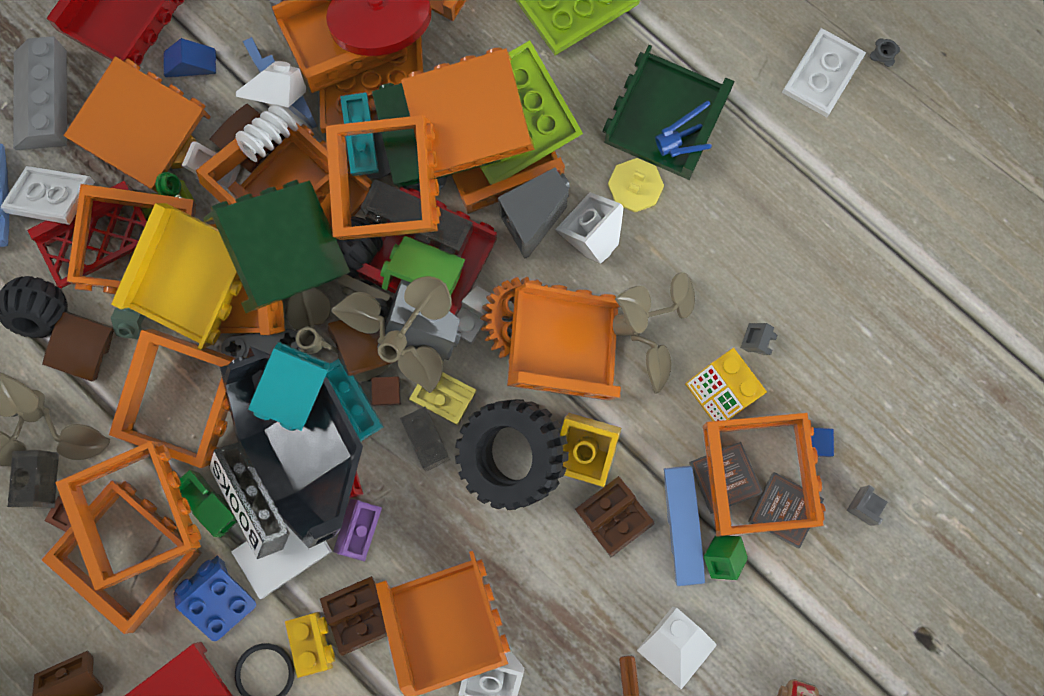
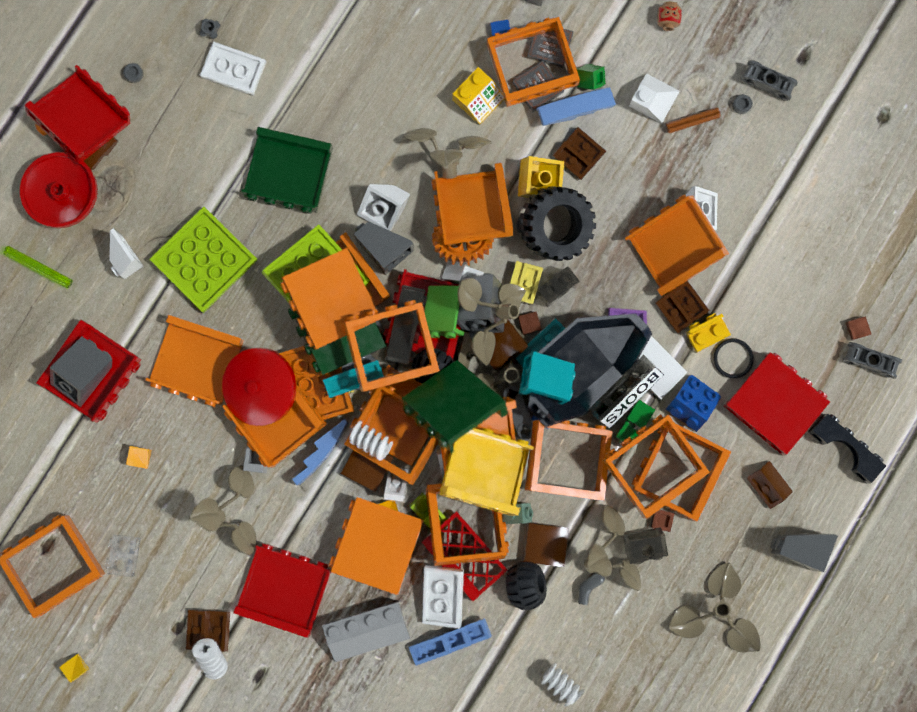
camera: 105 degrees left, 5 degrees up
green plate [155,172,181,197] -> none
blue slope [164,38,216,77] -> none
white slope [236,61,306,107] -> none
light yellow piece [608,158,664,212] -> none
blue plant [655,101,712,157] -> none
dark grey tile [740,323,778,355] -> none

